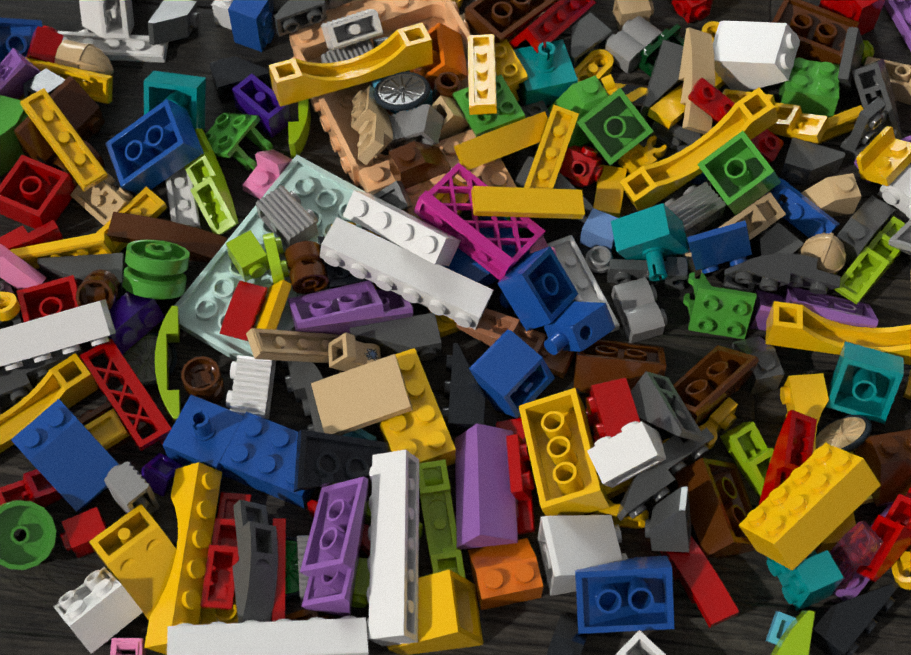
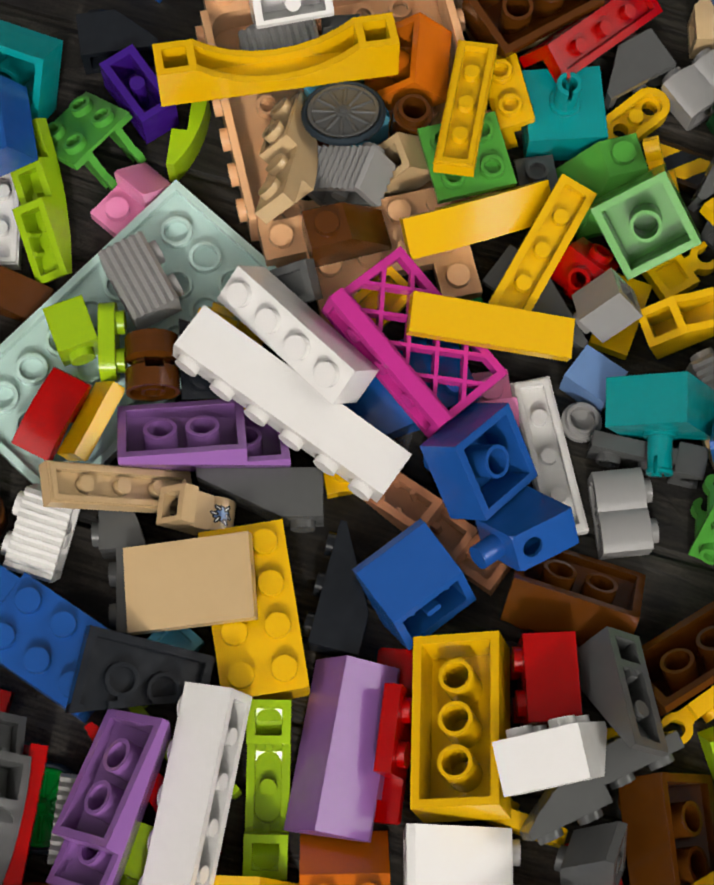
camera: 10 degrees right, 10 degrees up
none -> light grey brick [572,268,643,343]

